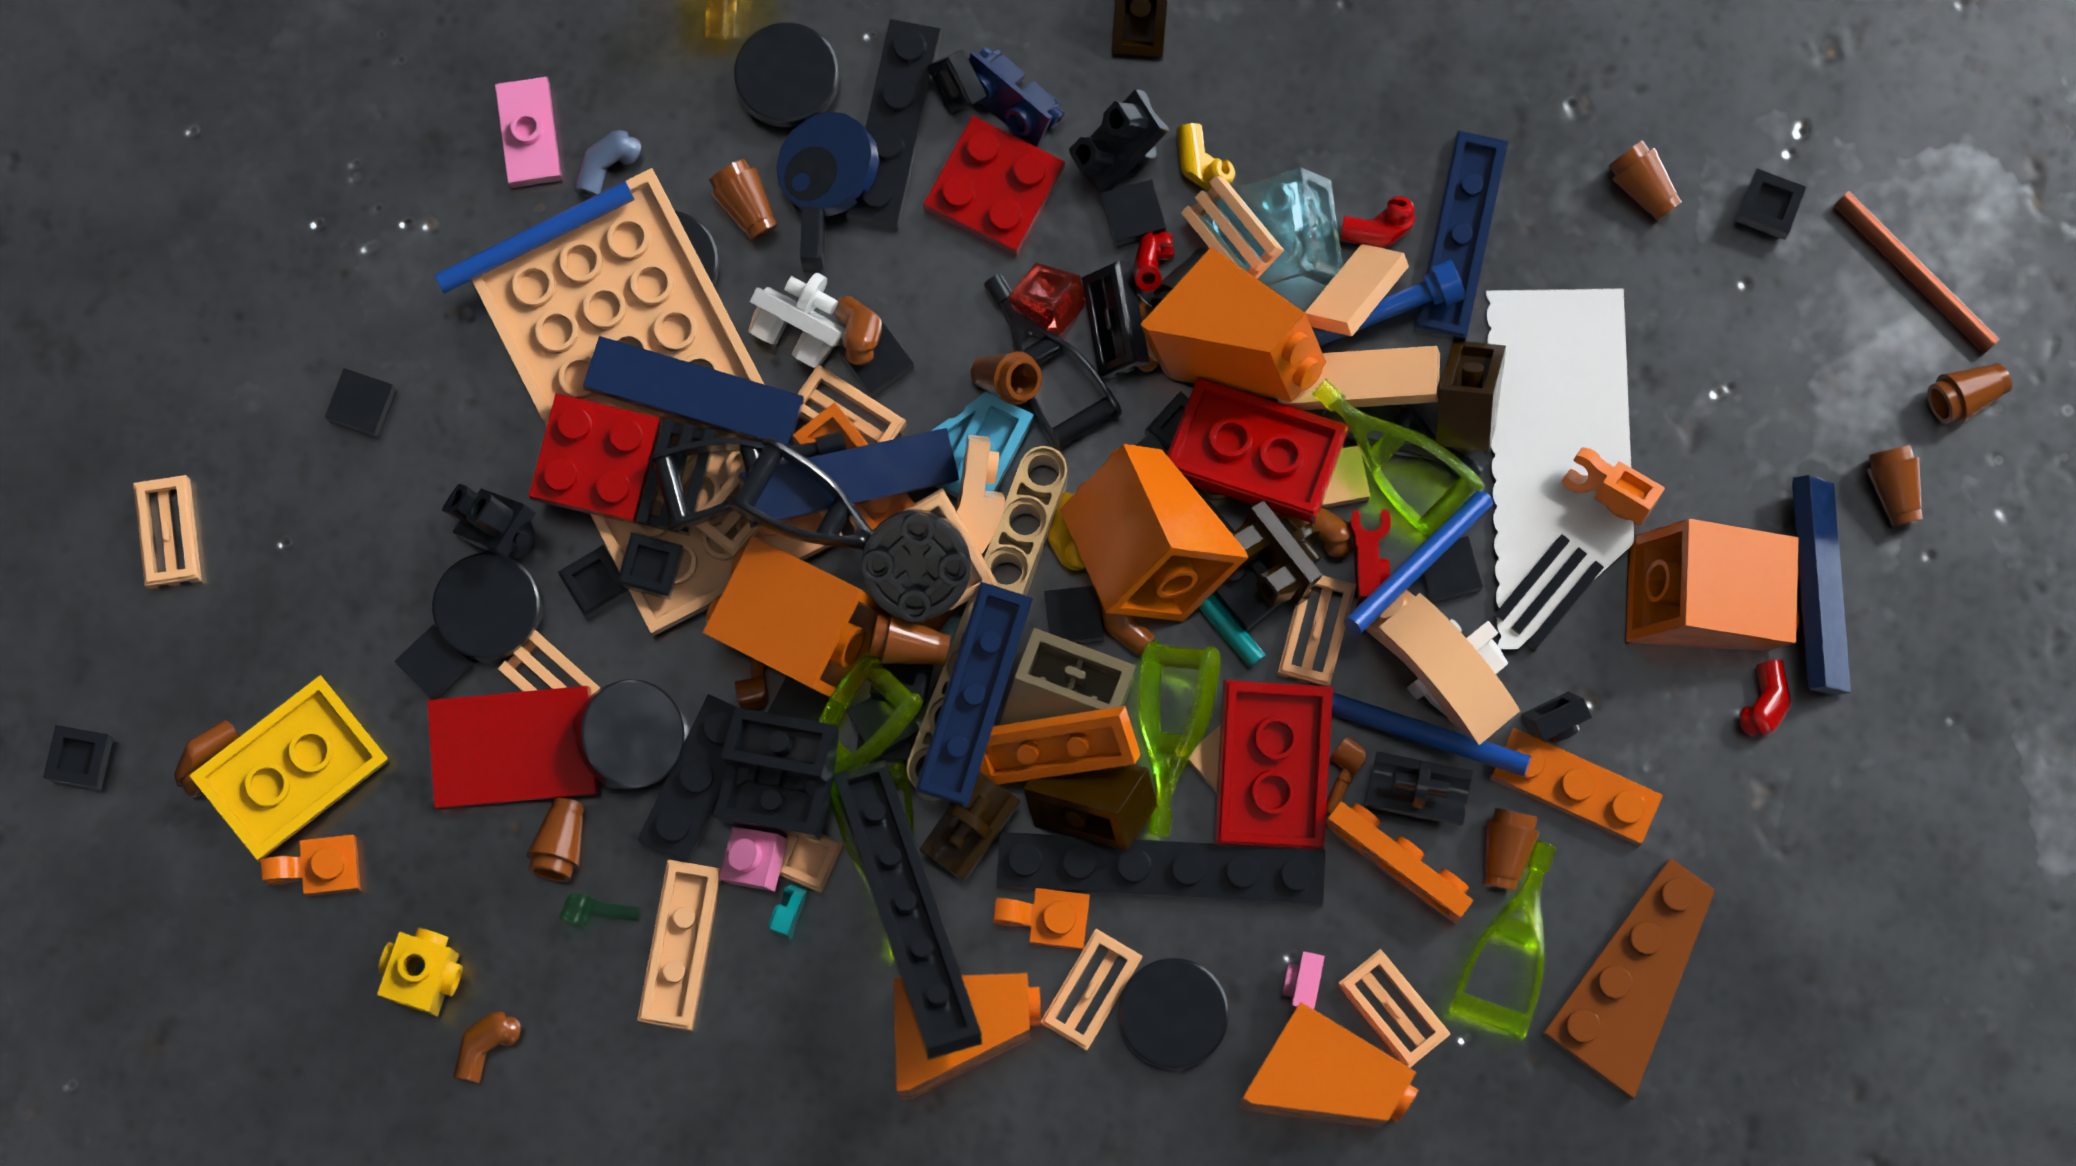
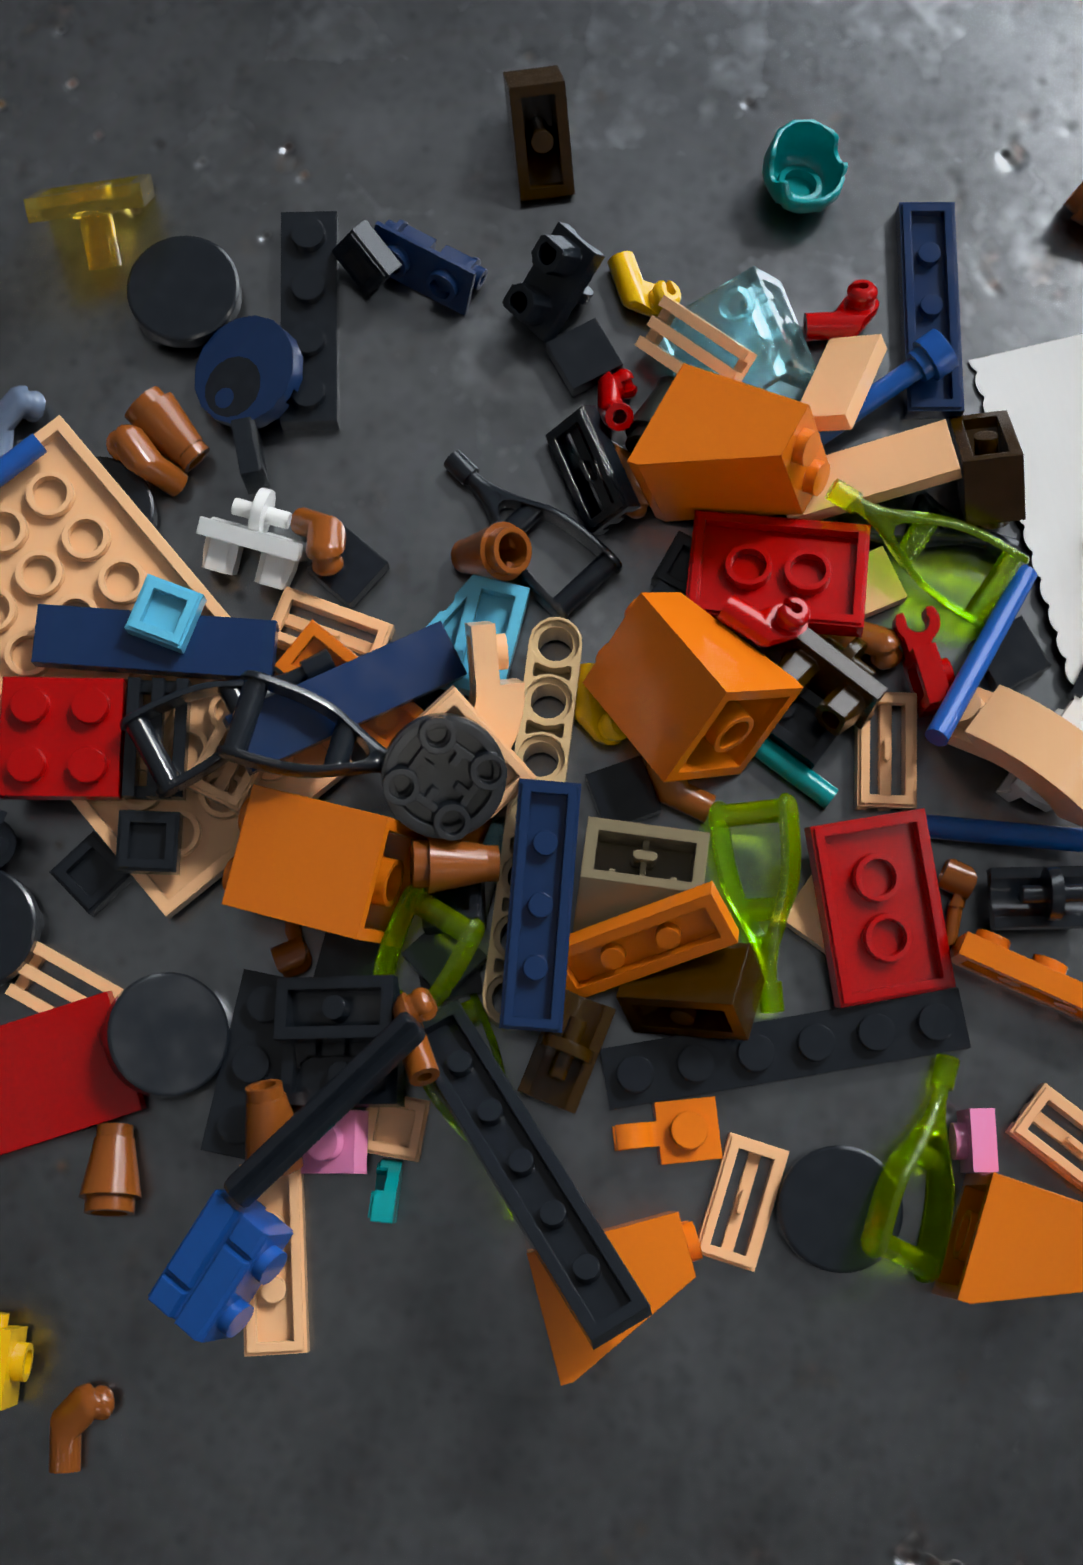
camera: 15 degrees left, 0 degrees up
clear green hand [560,893,640,929] -> none
red plate [923,115,1065,257] -> none
clear red slope [1008,263,1086,335] -> none
none -> dark orange arm [106,424,188,496]
none -> medium azure tile [124,574,207,654]
none -> blue brick [148,1189,294,1343]
none -> black axle [223,1012,426,1208]
none -> dark orange cone [245,1079,304,1176]
none -> dark orange arm [392,987,440,1087]
none -> red arm [717,594,811,647]
none -> teal hair [762,119,848,214]
none -> clear neon green piece [861,1054,960,1284]

